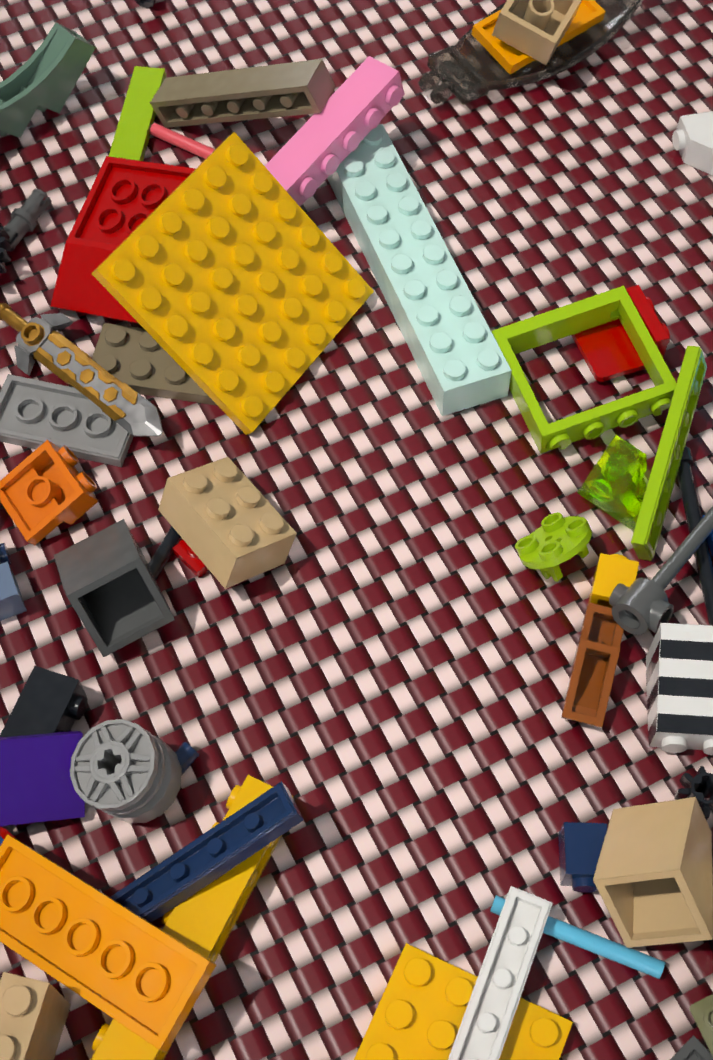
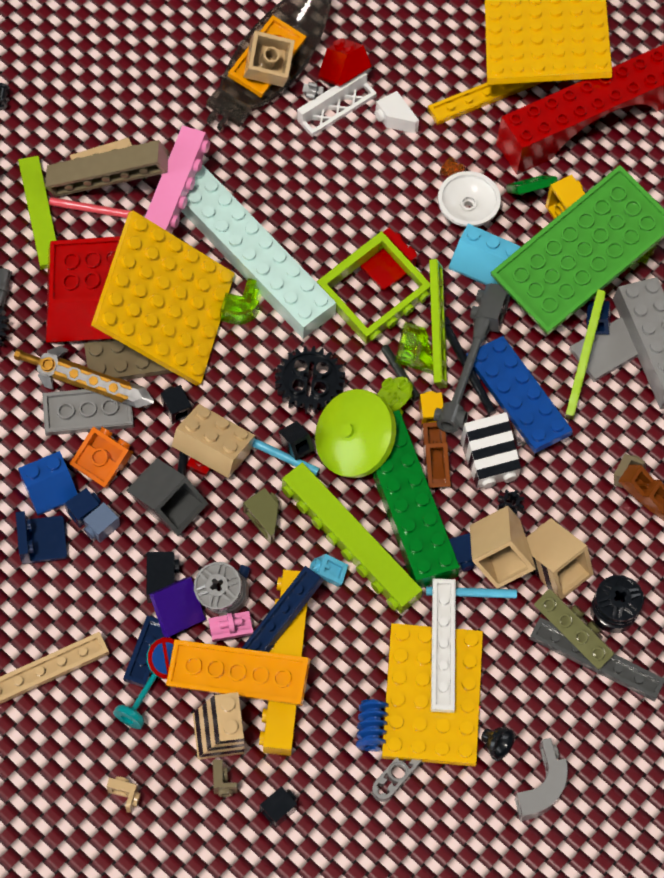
camera: 25 degrees left, 5 degrees up
none -> black brick [161,385,192,424]
none -> bright pink hips [208,611,253,642]
none -> clear neon green brick [220,278,259,325]
none -> olive slope [243,488,279,544]
none -> medium azure bar [252,438,320,476]
none -> black gear [275,346,345,414]
none -> black brick [278,421,314,460]
none -> lime brick [282,462,423,614]
none -> white fence [297,71,377,137]
none -> light grey plate [302,82,325,99]
none -> medium azure bracket [310,554,348,587]
none -> lime dish [315,389,396,478]
none -> red slope [318,38,372,87]
none -> green brick [371,410,460,588]
none -> pearl dark grey bar [381,345,420,401]

